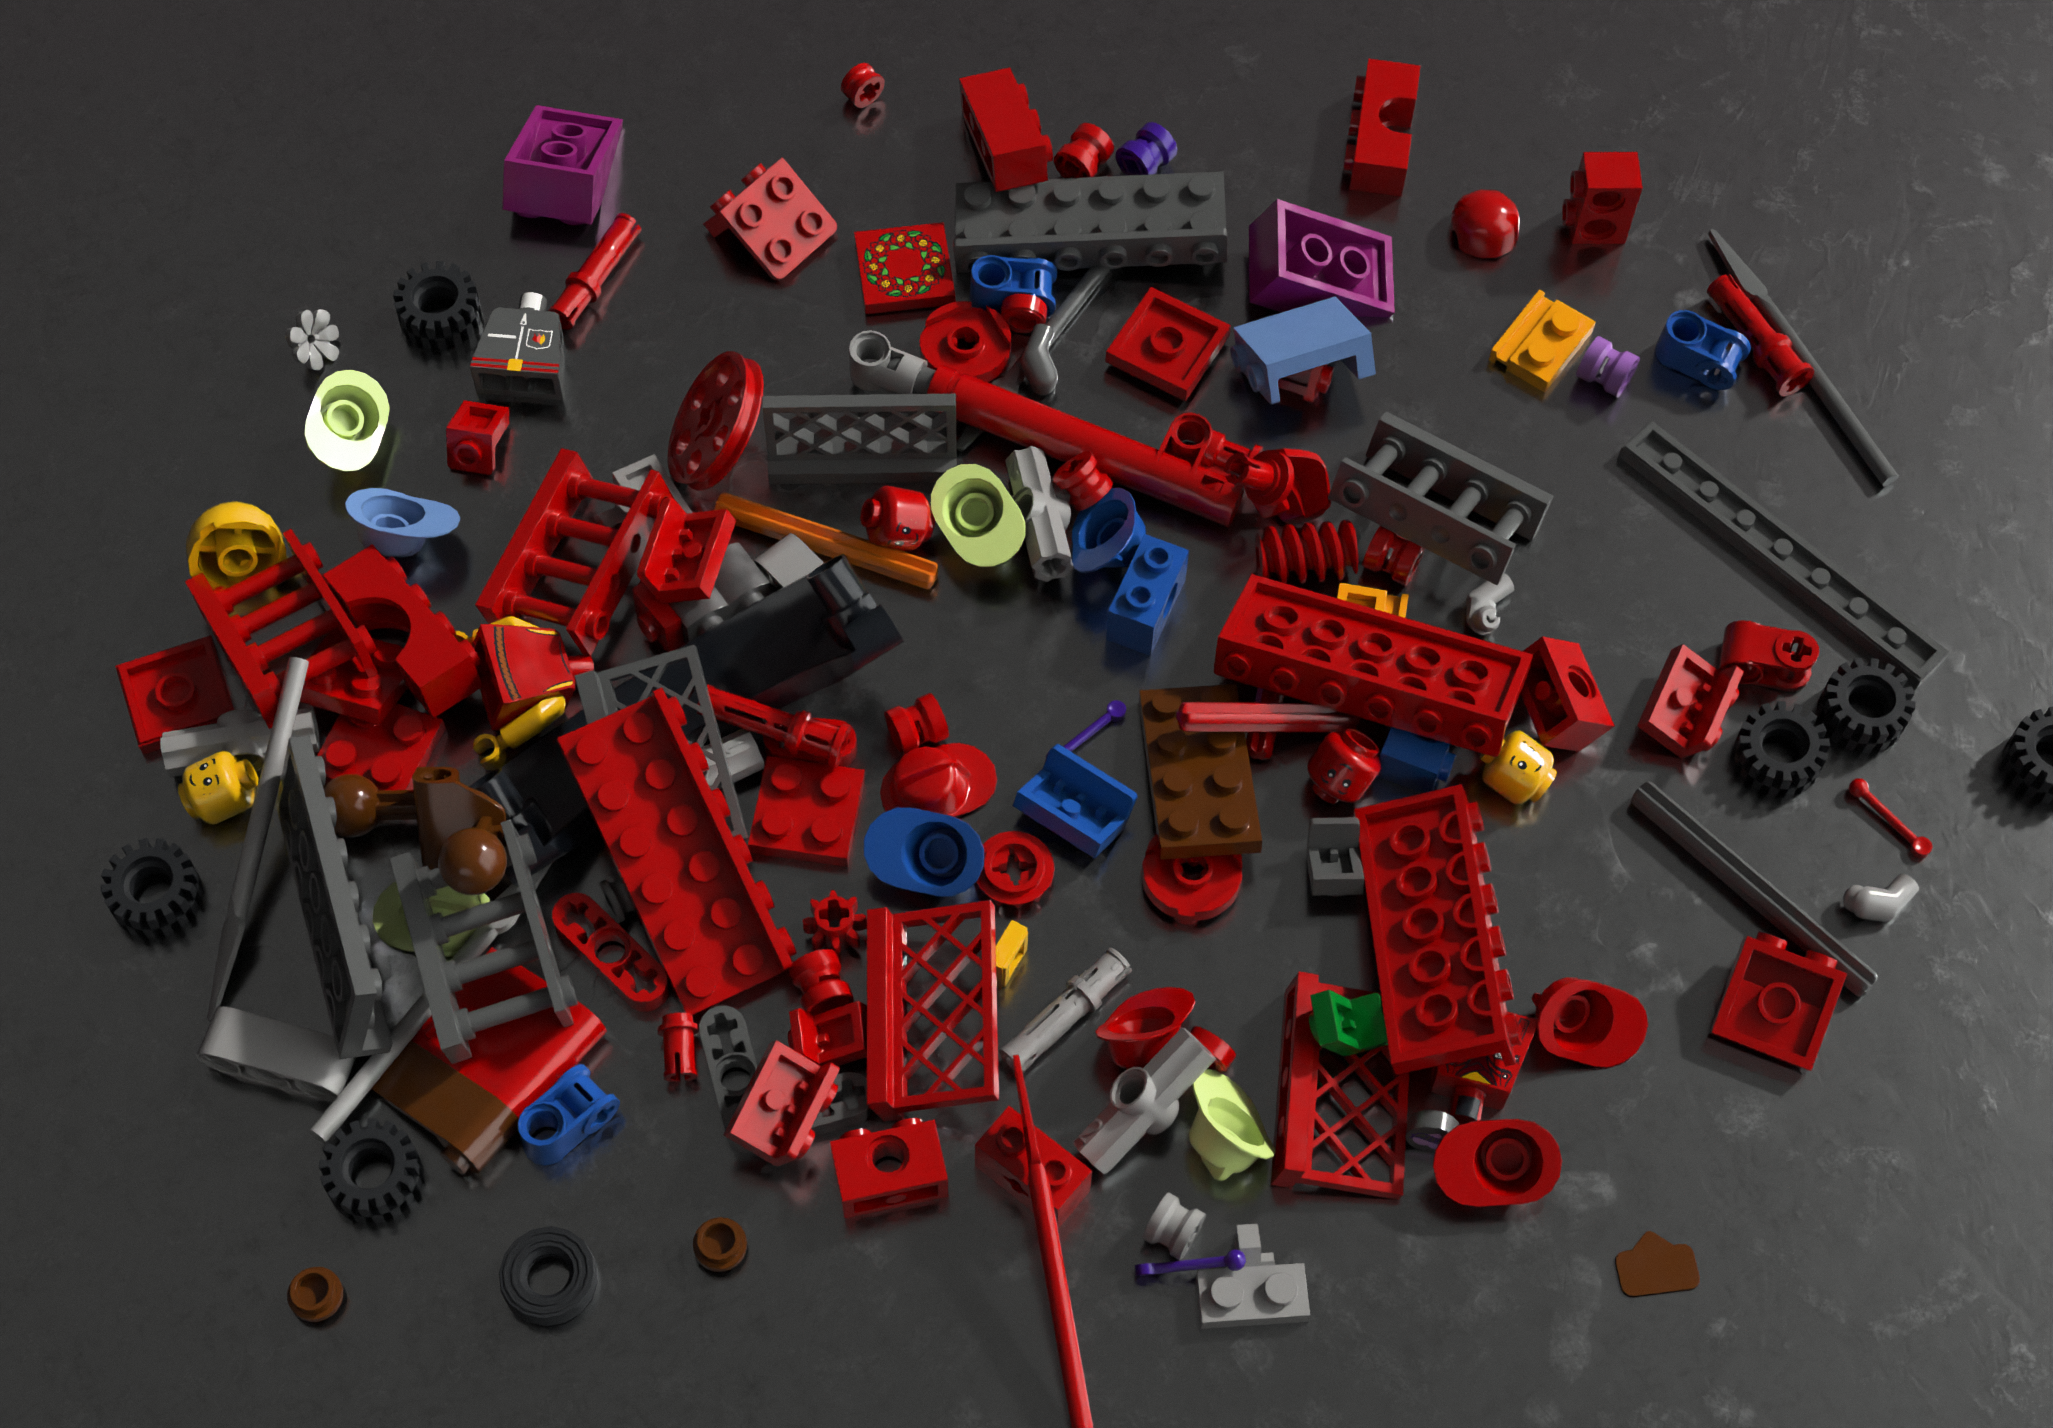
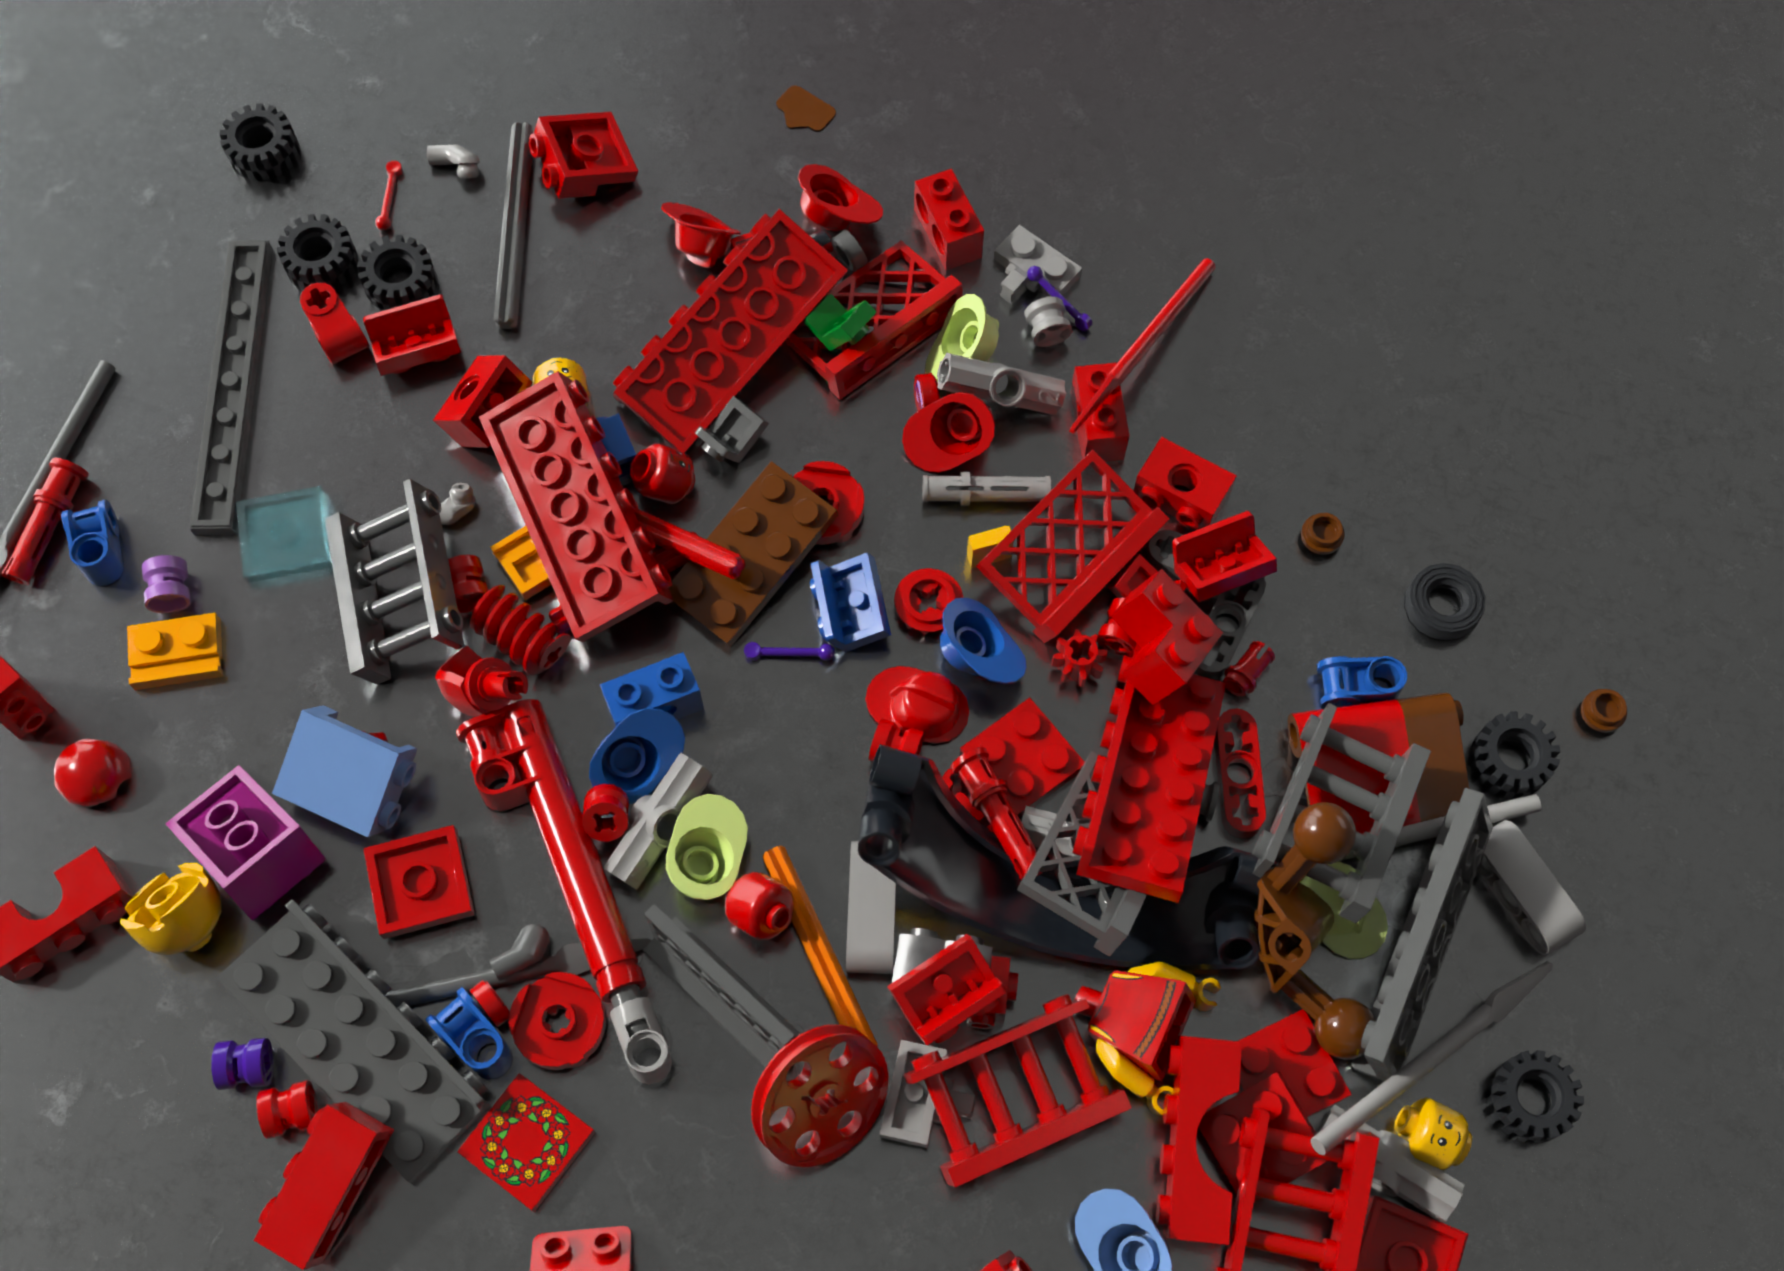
camera: 135 degrees left, 5 degrees up
none -> yellow cylinder [120,863,222,955]
none -> clear light blue tile [236,486,332,583]
none -> red brick [914,168,984,271]
none -> red brick [1111,569,1223,705]

